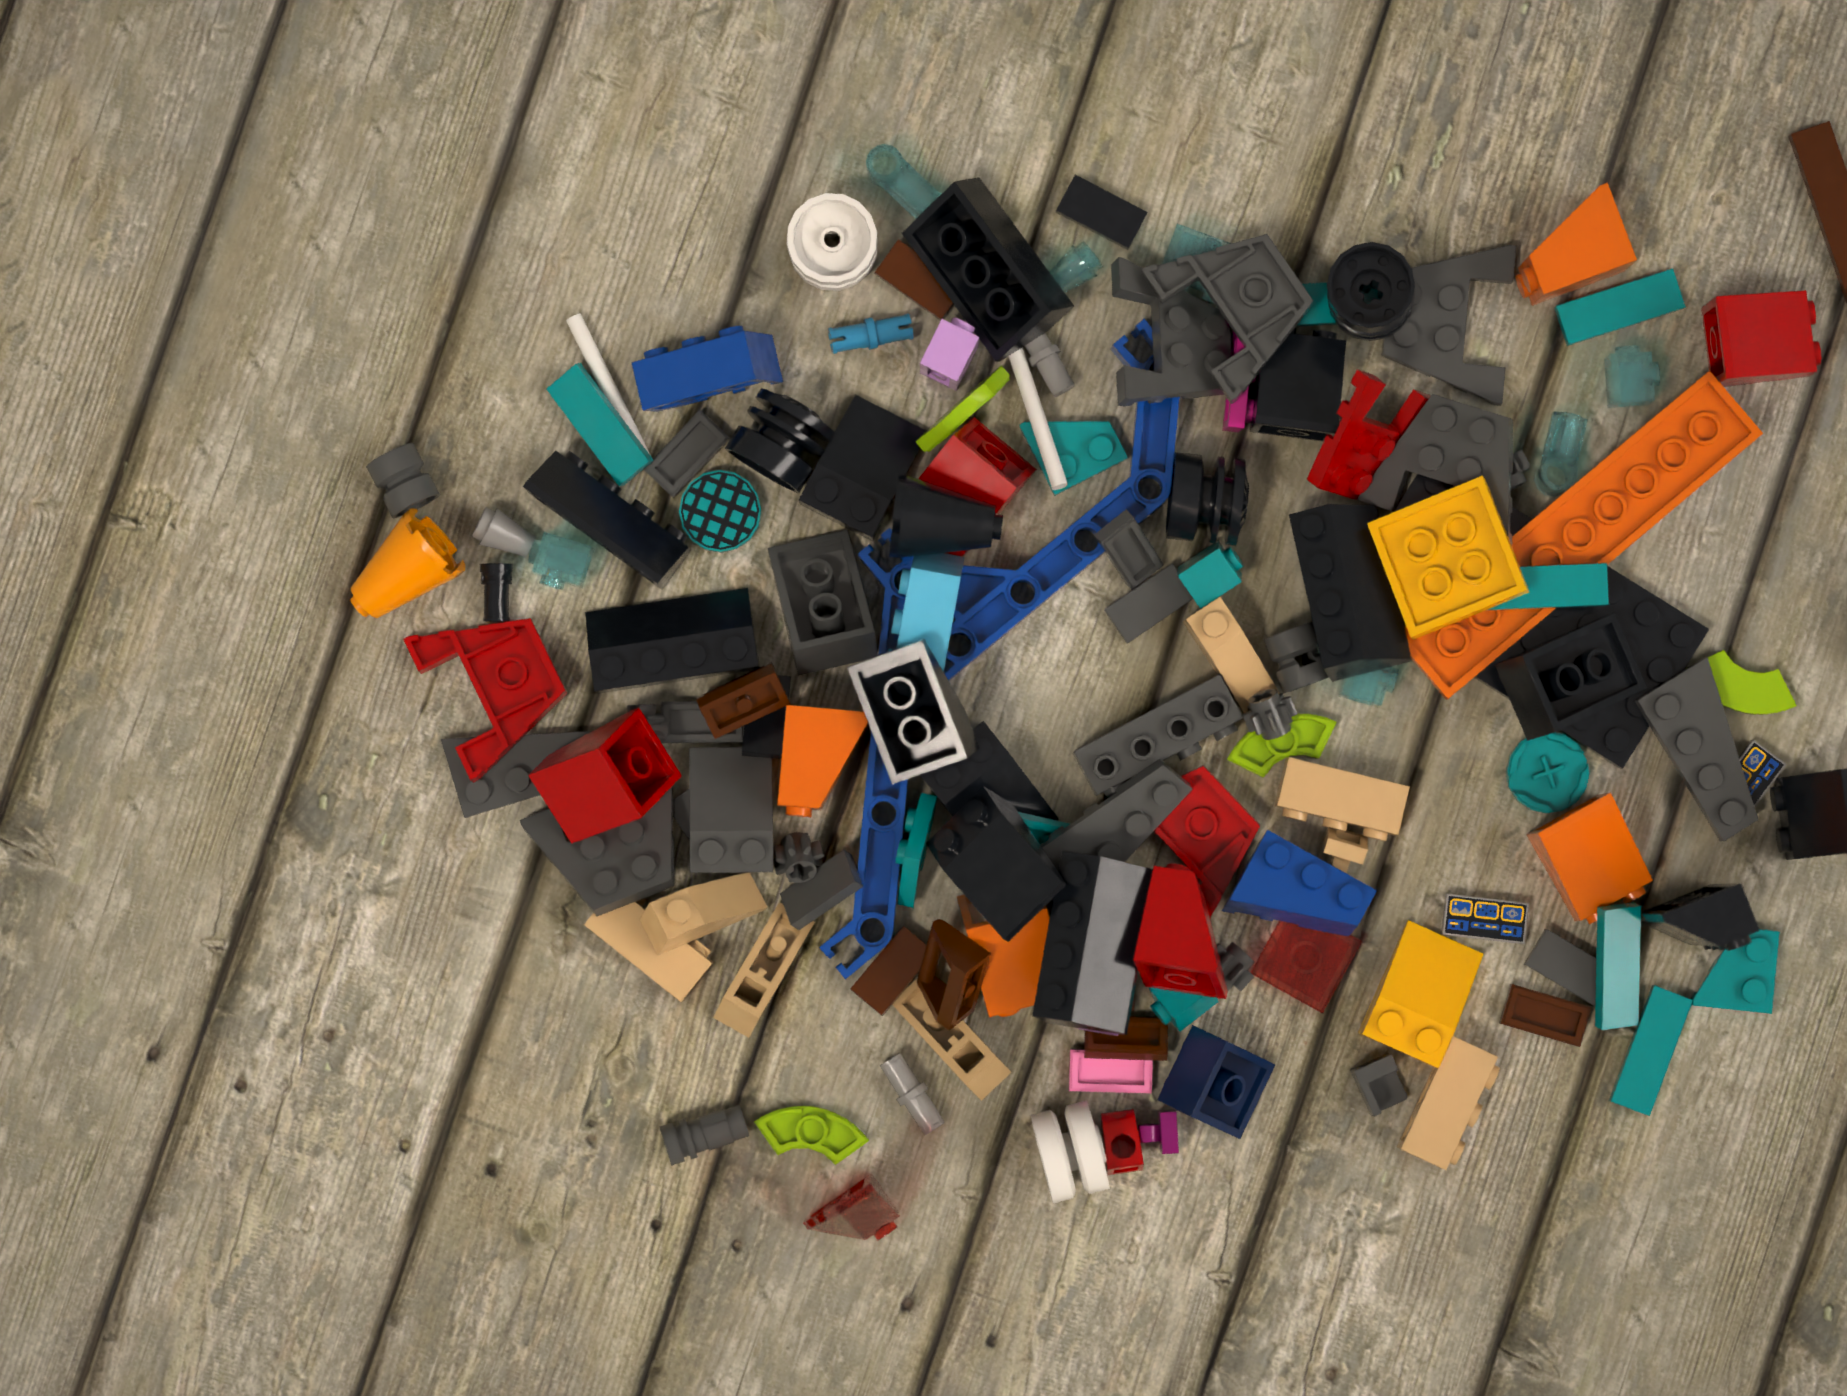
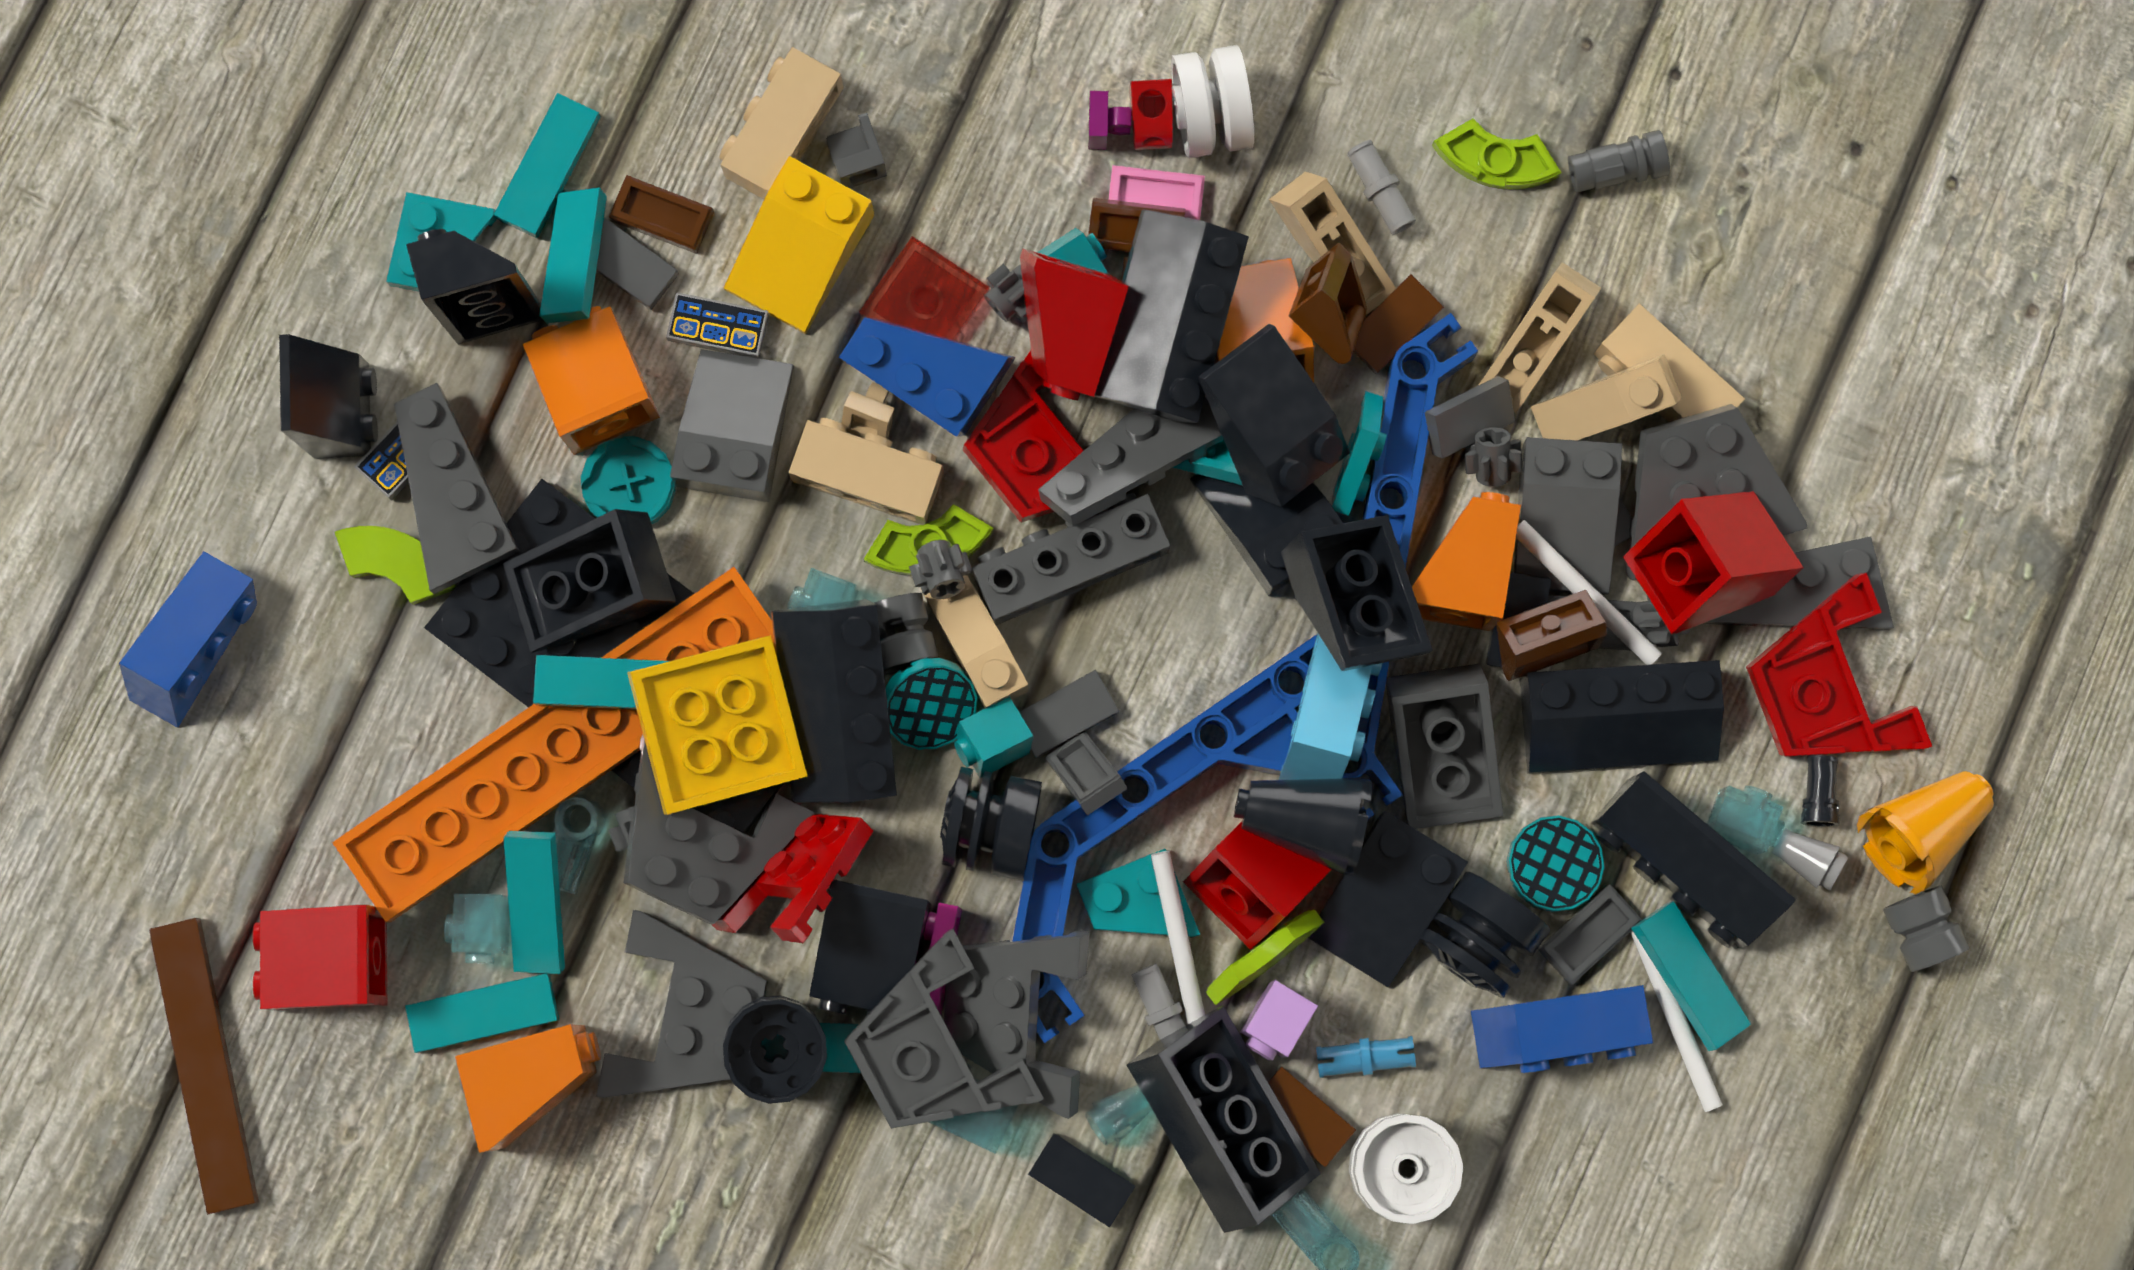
camera: 175 degrees left, 5 degrees down
clear red wedge [803,1173,900,1241] -> none
dark blue slope [1157,1025,1275,1139] -> none
none -> teal tile [503,831,565,974]
none -> slope [670,349,794,502]
none -> tile [886,658,977,750]
none -> white bar [1516,520,1662,665]

